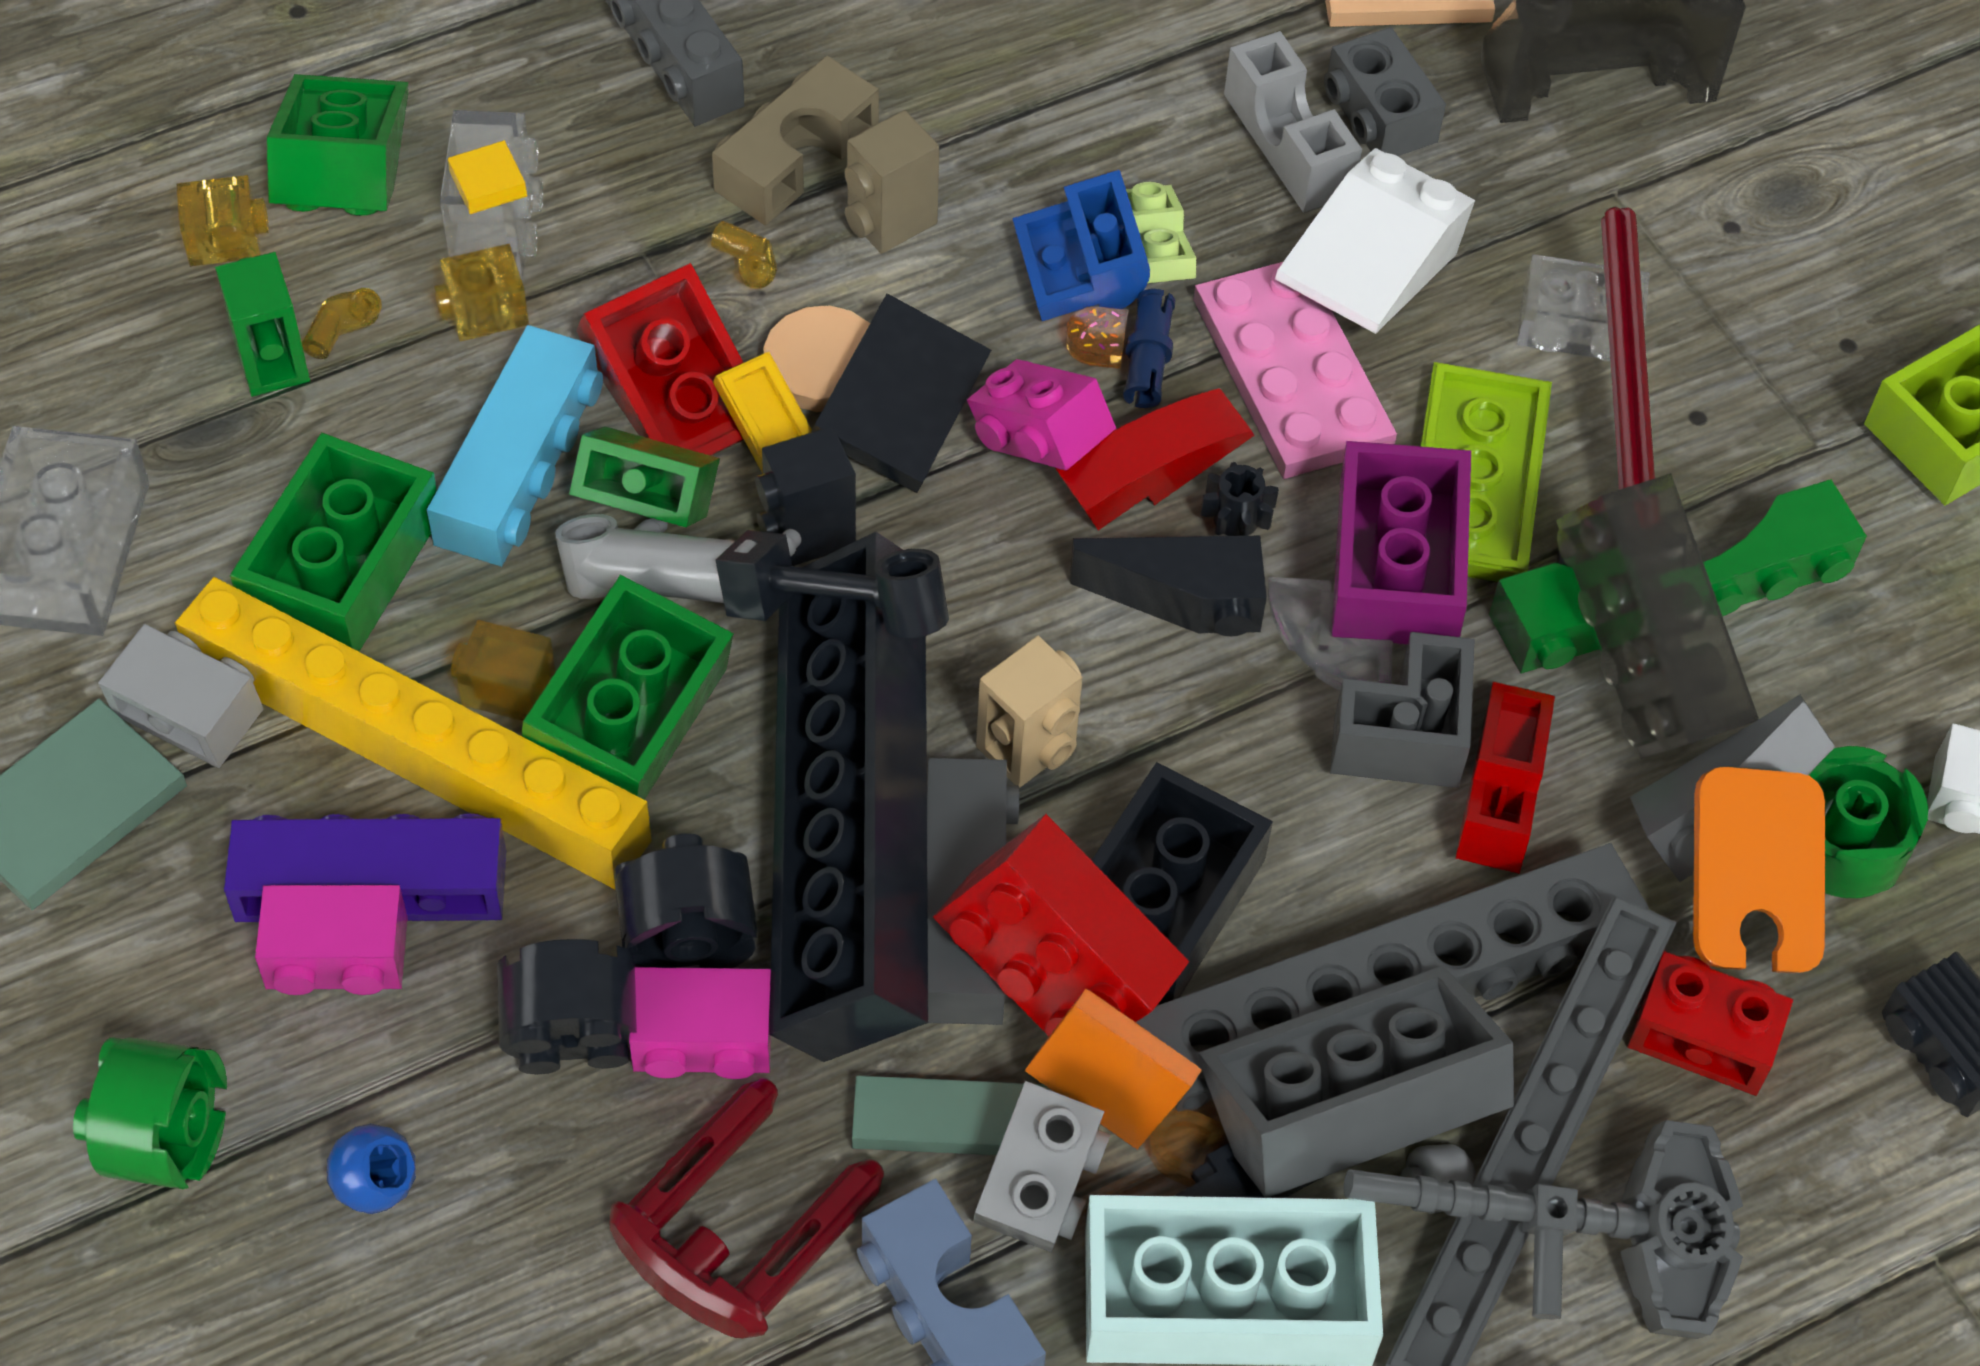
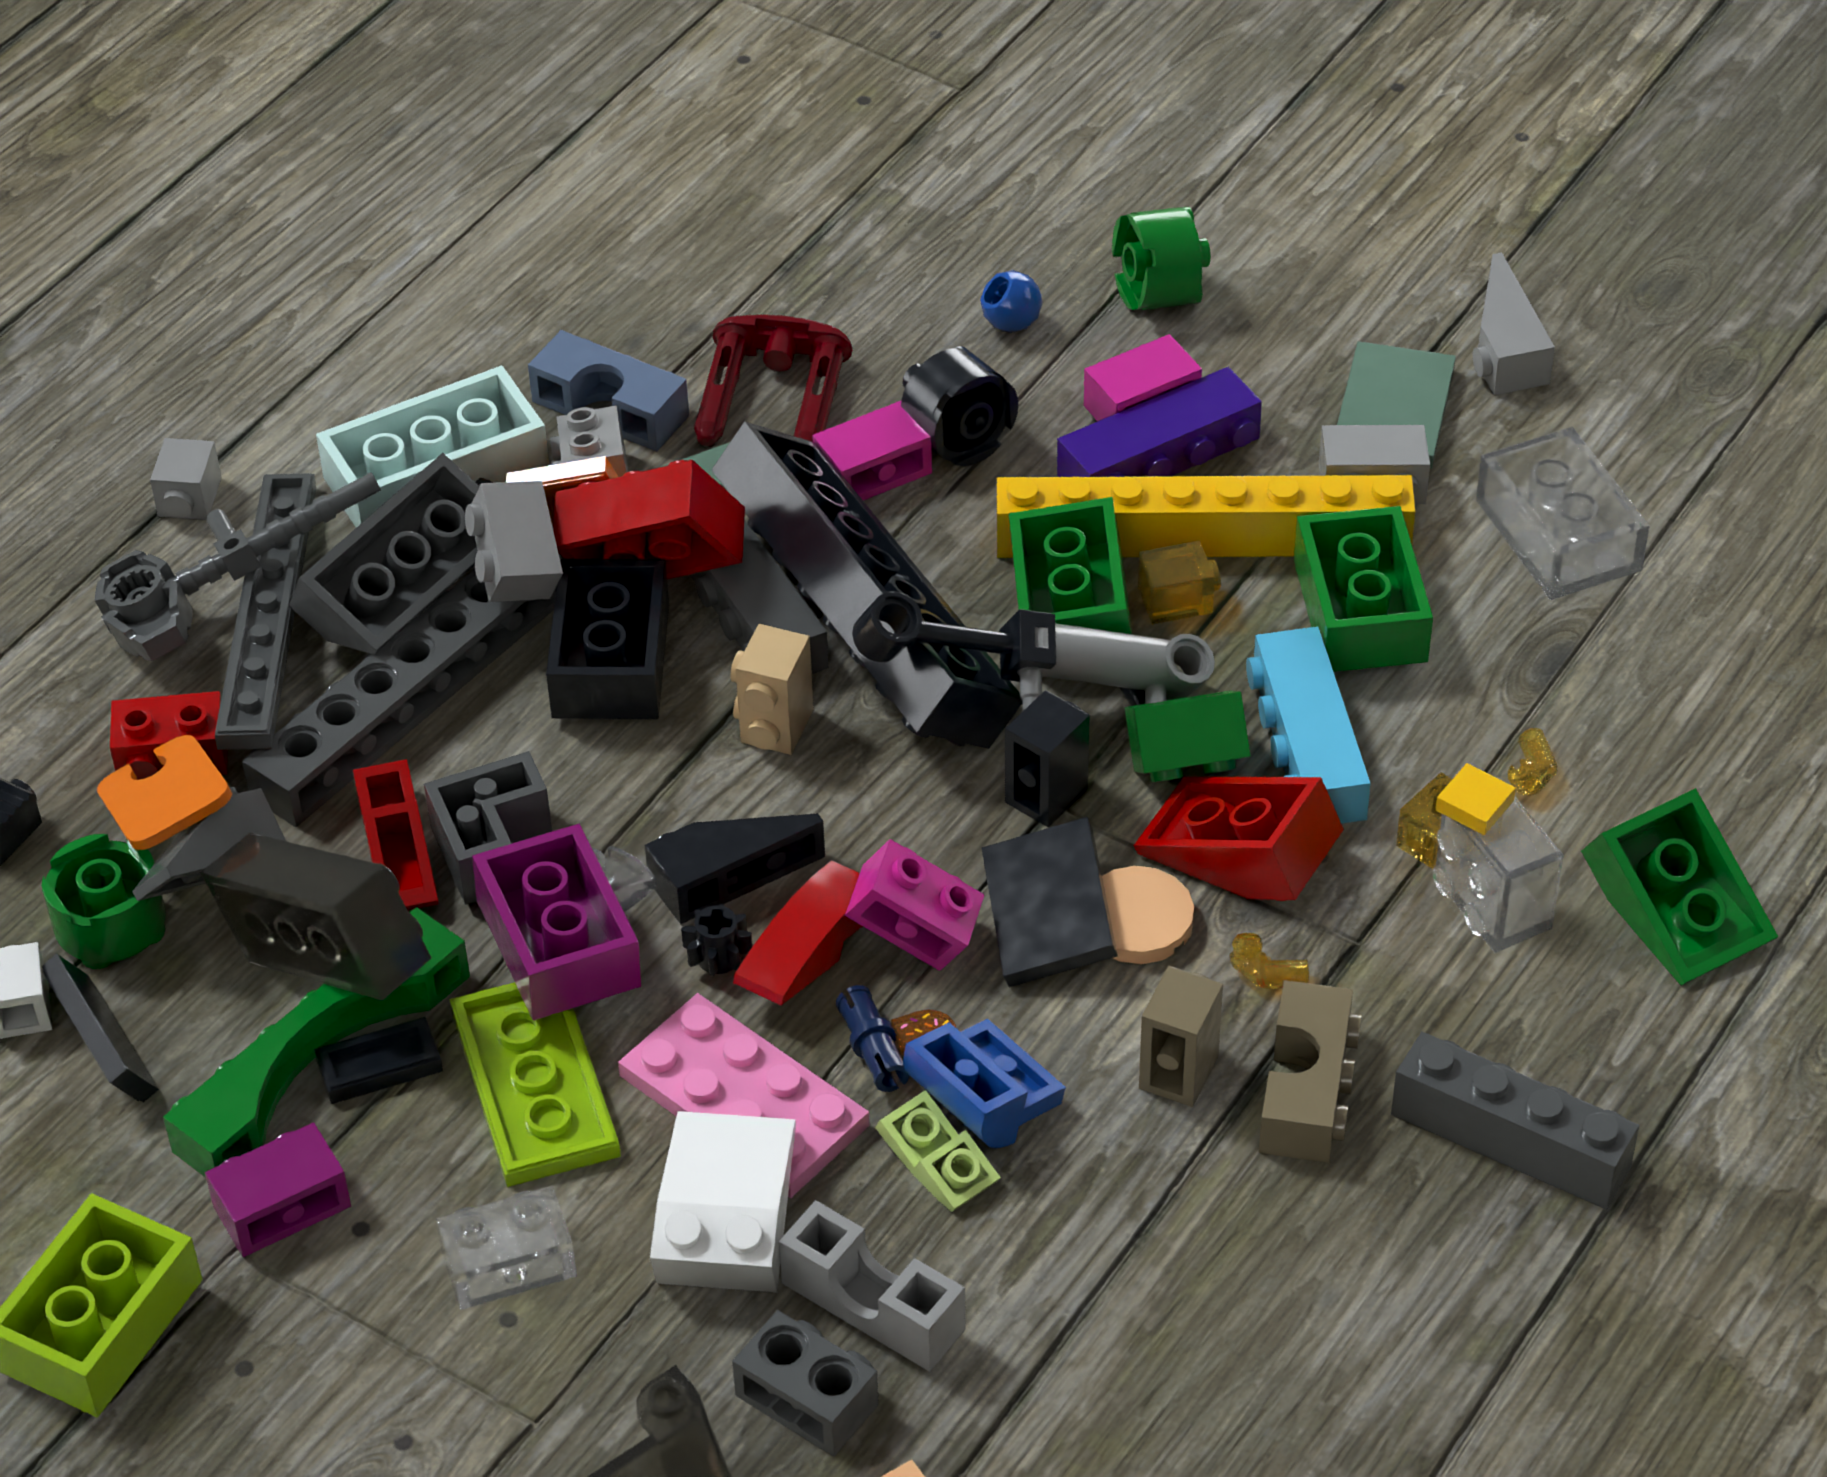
camera: 155 degrees right, 10 degrees down
clear yellow brick [177,175,269,267] -> none
green brick [215,252,311,397] -> none
black brick [614,833,757,969] -> none
yellow tile [713,351,812,474] -> none
dark red axle [1601,207,1658,539] -> none
none -> black tile [41,953,159,1103]
none -> magenta brick [205,1122,352,1257]
none -> light grey brick [465,481,563,602]

